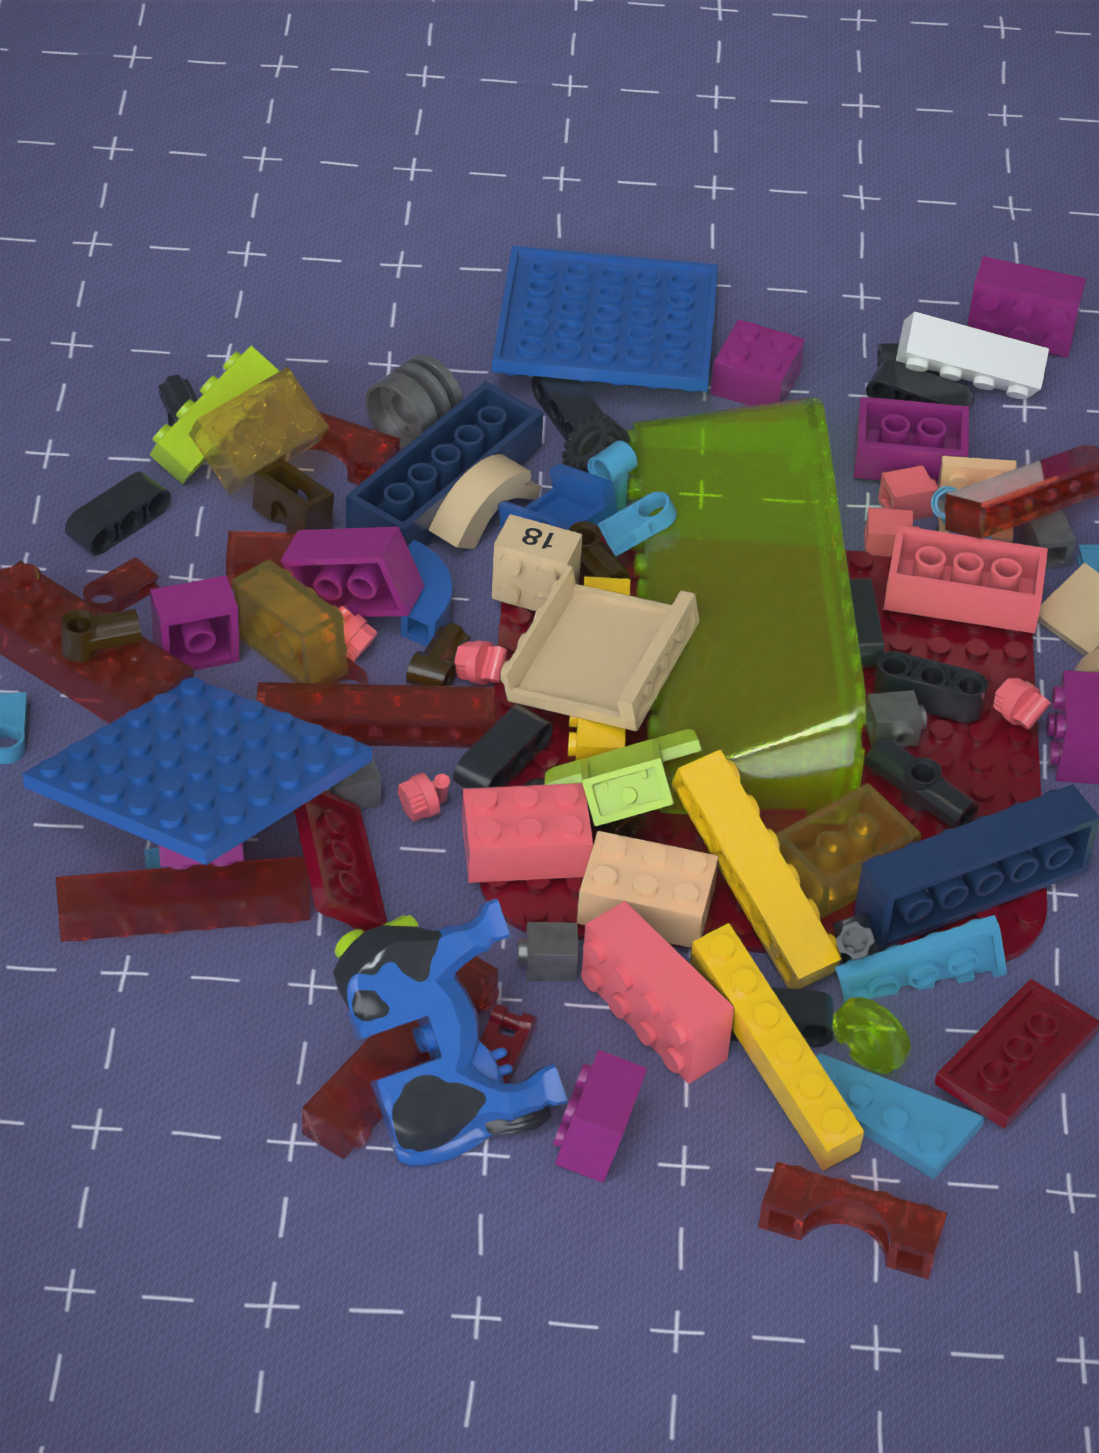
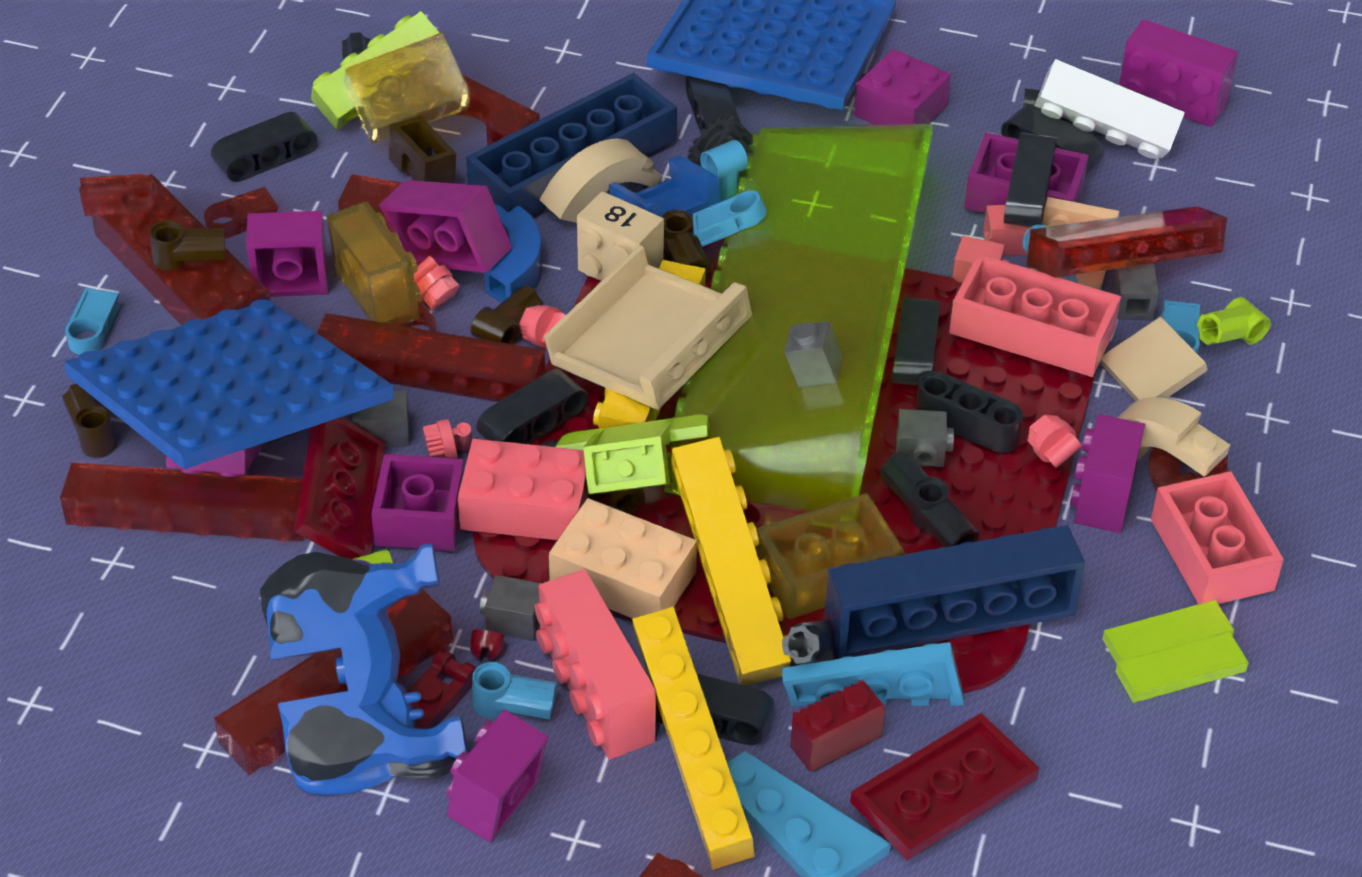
camera: 15 degrees right, 0 degrees up
flat silver wheel [365,354,463,450] -> none
clear neon green tile [832,997,911,1074] -> none
none -> dark brown piece [62,384,116,458]
none -> magenta brick [371,454,464,551]
none -> dark red hinge [470,629,505,662]
none -> dark azure piece [472,662,557,720]
none -> flat silver brick [784,321,843,387]
none -> dark red brick [790,680,886,772]
none -> black beam [1003,132,1057,227]

